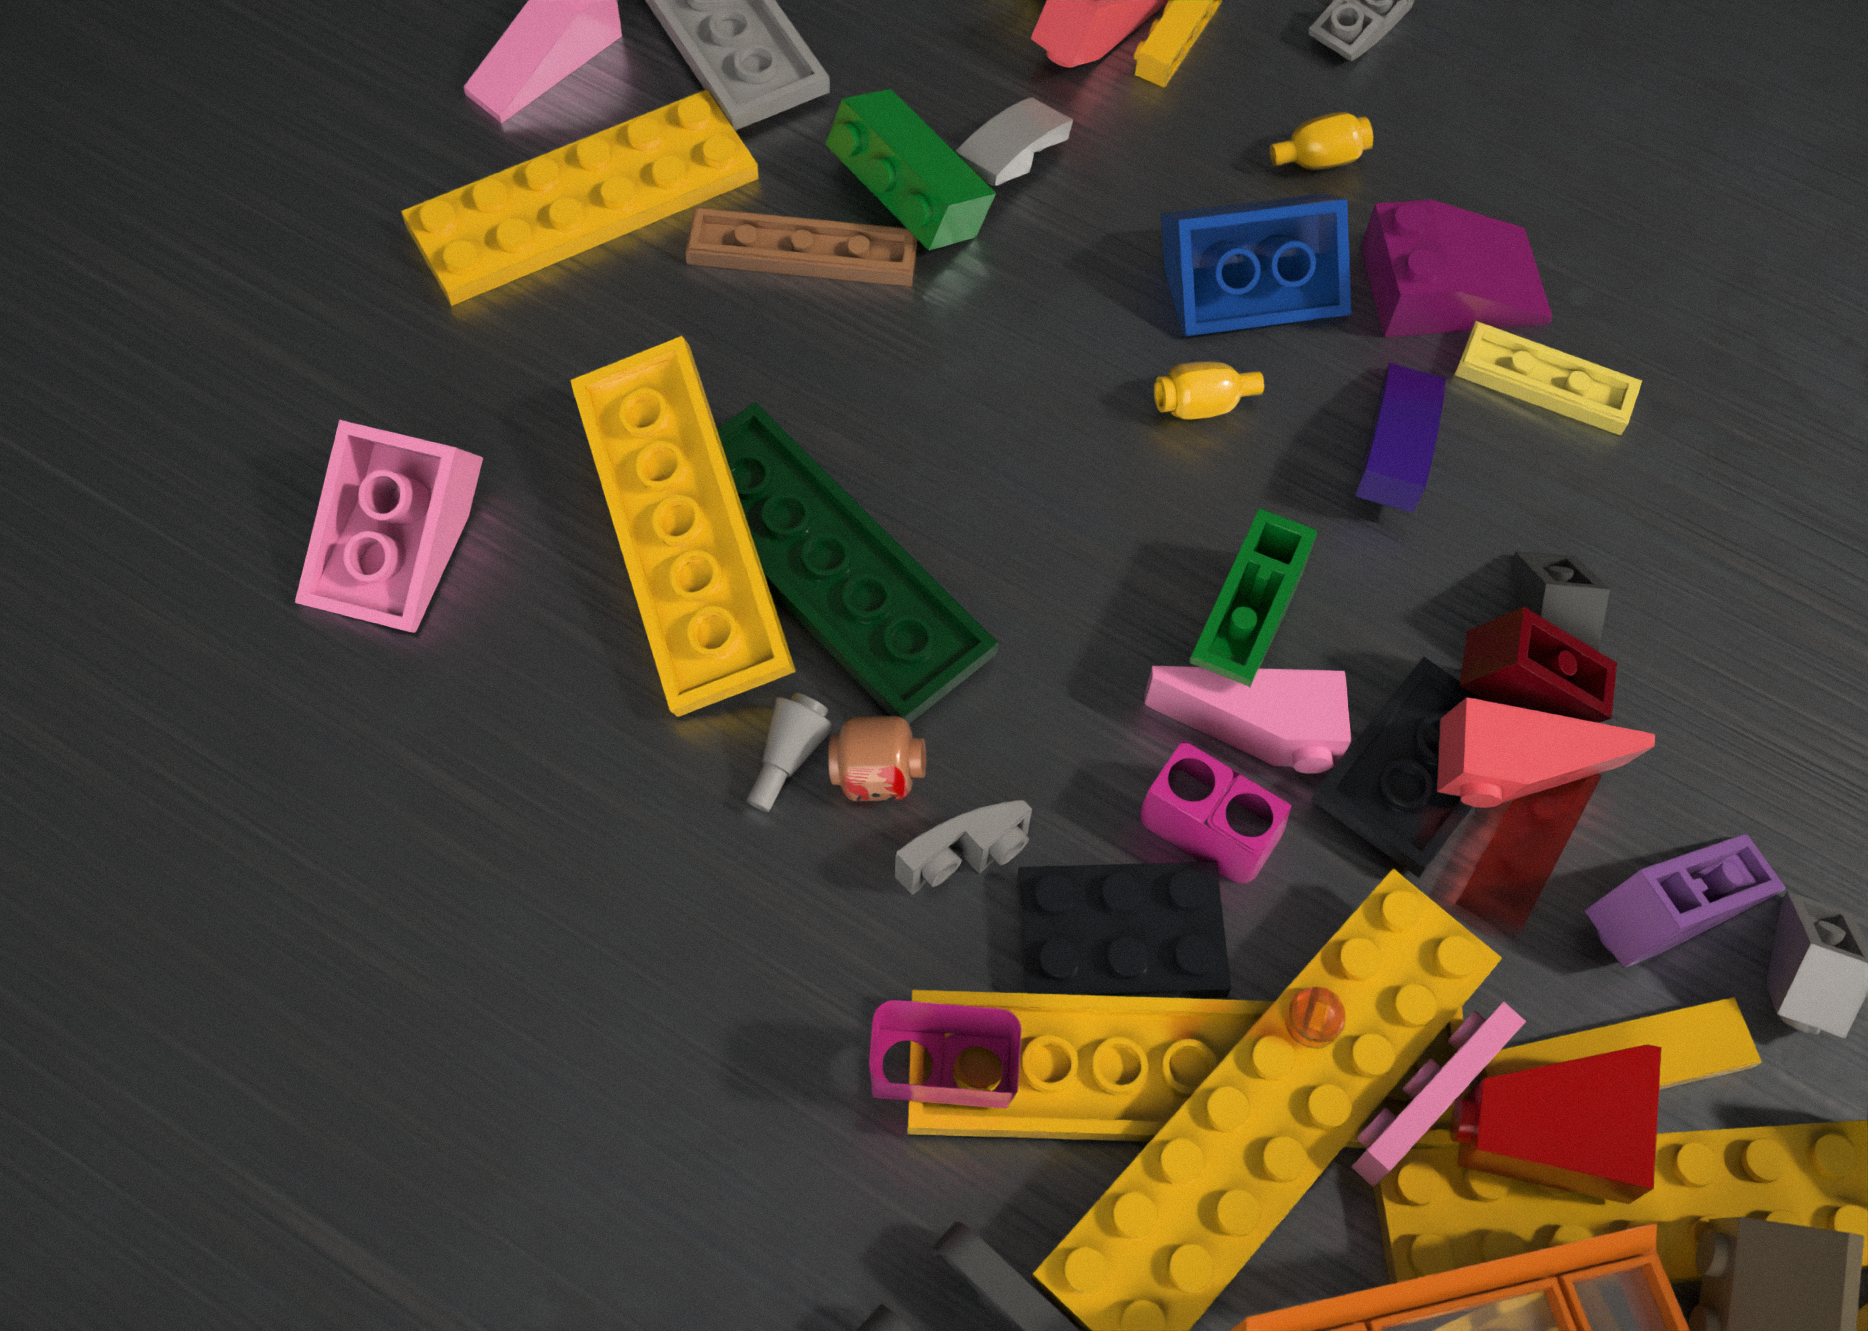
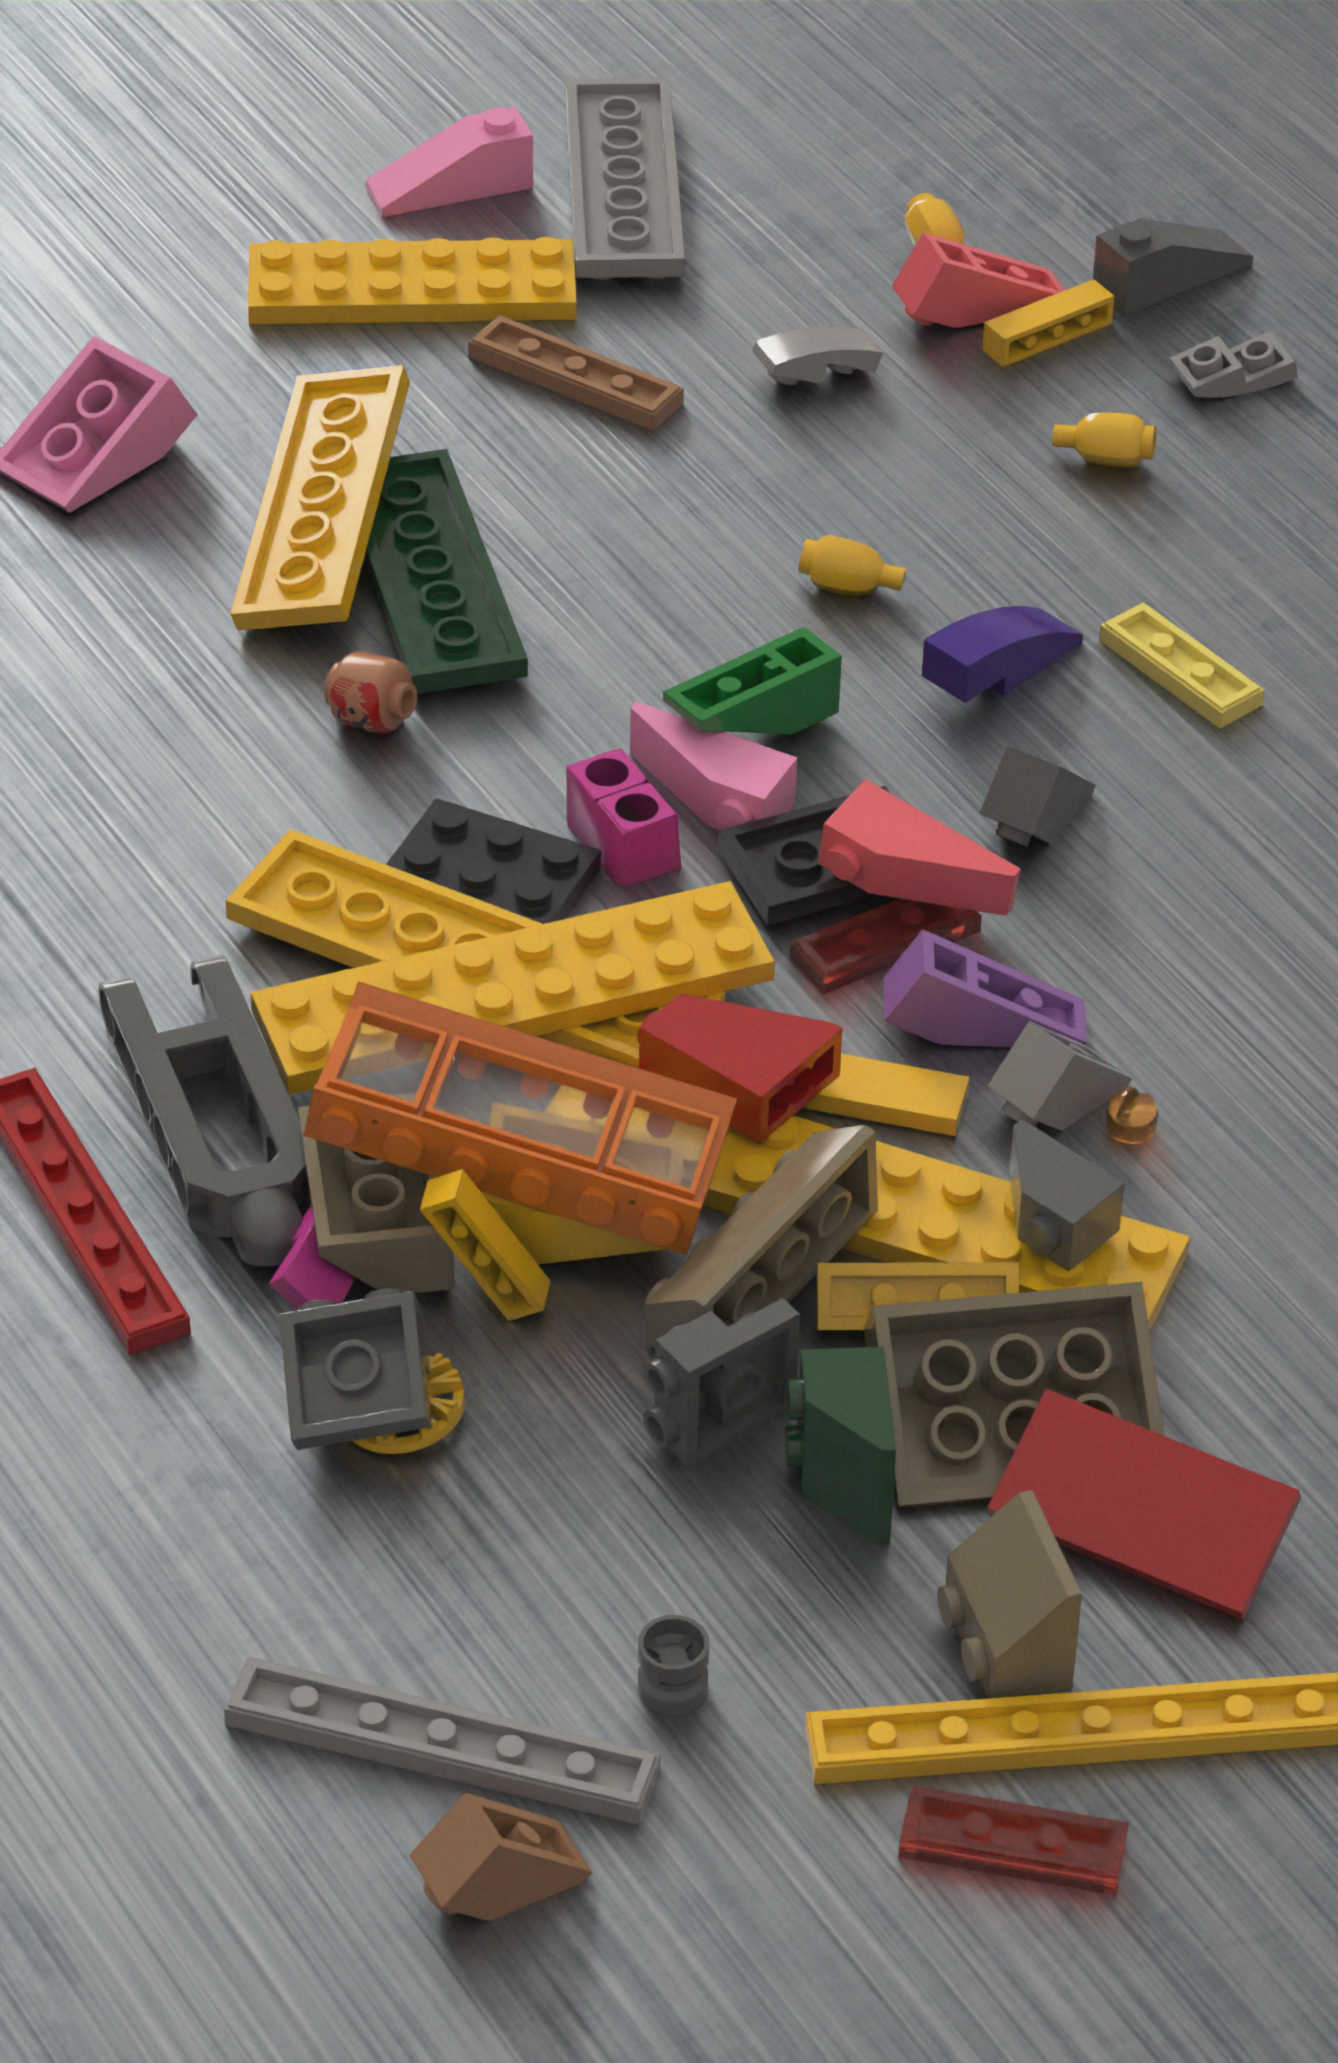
camera: 30 degrees right, 20 degrees down
light grey cone [746,693,834,812] -> none
green brick [825,89,996,250] -> none
dark pink piece [869,1000,1021,1109] -> none
light grey slope [895,800,1032,895] -> none
blue slope [1161,193,1351,336] -> none
clear orange hinge [1285,987,1346,1049] -> none
bright pink plate [1351,1002,1526,1187] -> none
magenta slope [1360,199,1553,338] -> none
dark red brick [1459,607,1617,723] -> none

